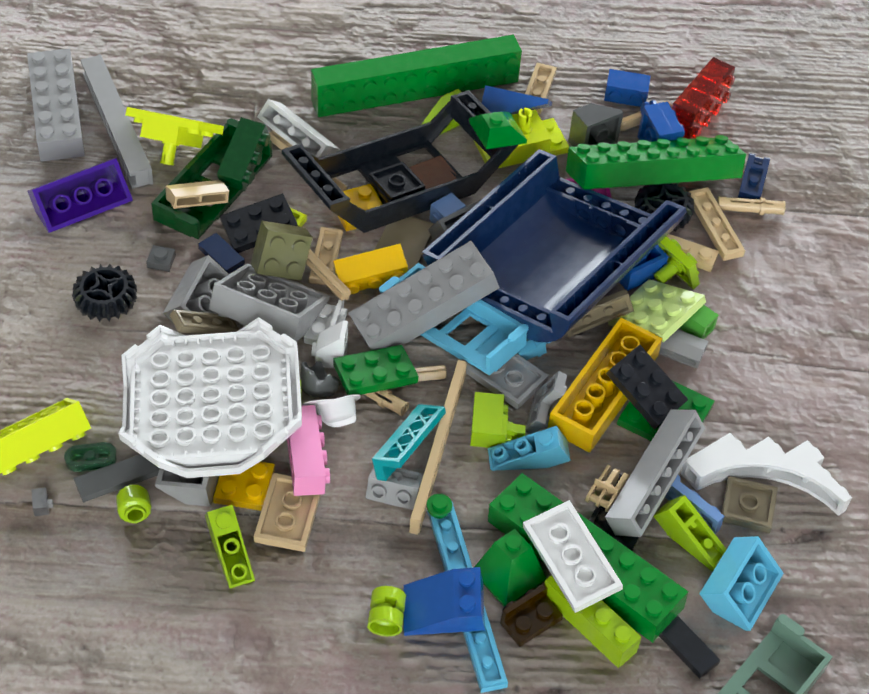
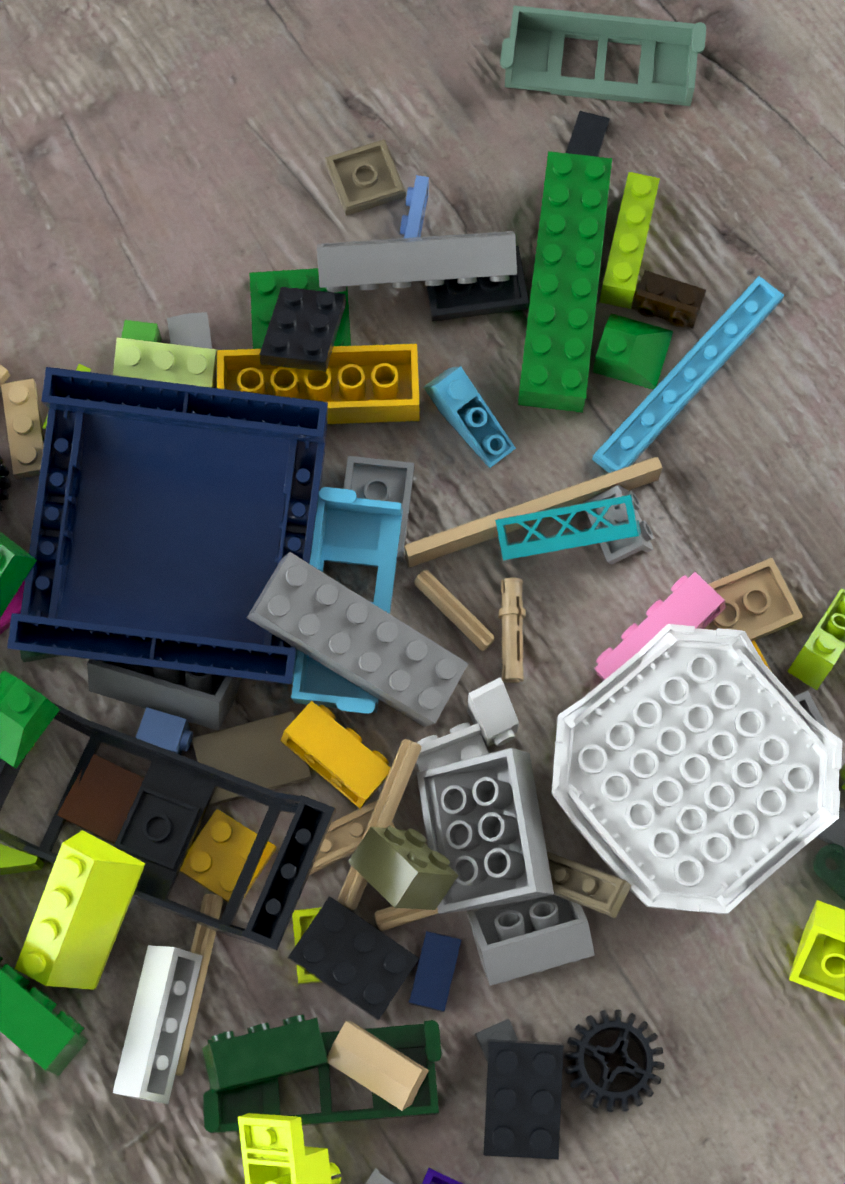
camera: 120 degrees left, 20 degrees up
dark grey hair [300,361,341,398] -> none
white piece [301,395,361,427] -> none
green plate [333,345,419,395] -> none
lime wheel [367,586,406,637] -> none
blue slope [404,567,485,636] -> none
green plate [427,494,452,519] -> none
lime hinge [470,392,526,448] -> none
white plate [523,500,623,613] -> none
light grey plate [526,371,567,434] -> none
tan arm [585,465,629,512] -> none
lime slope [653,495,727,572] -> none
white arch [681,433,852,516] -> none
medium azure slope [699,536,784,631] -> none
none -> neon yellow slope [15,830,146,990]
none -> black plate [483,1039,564,1160]

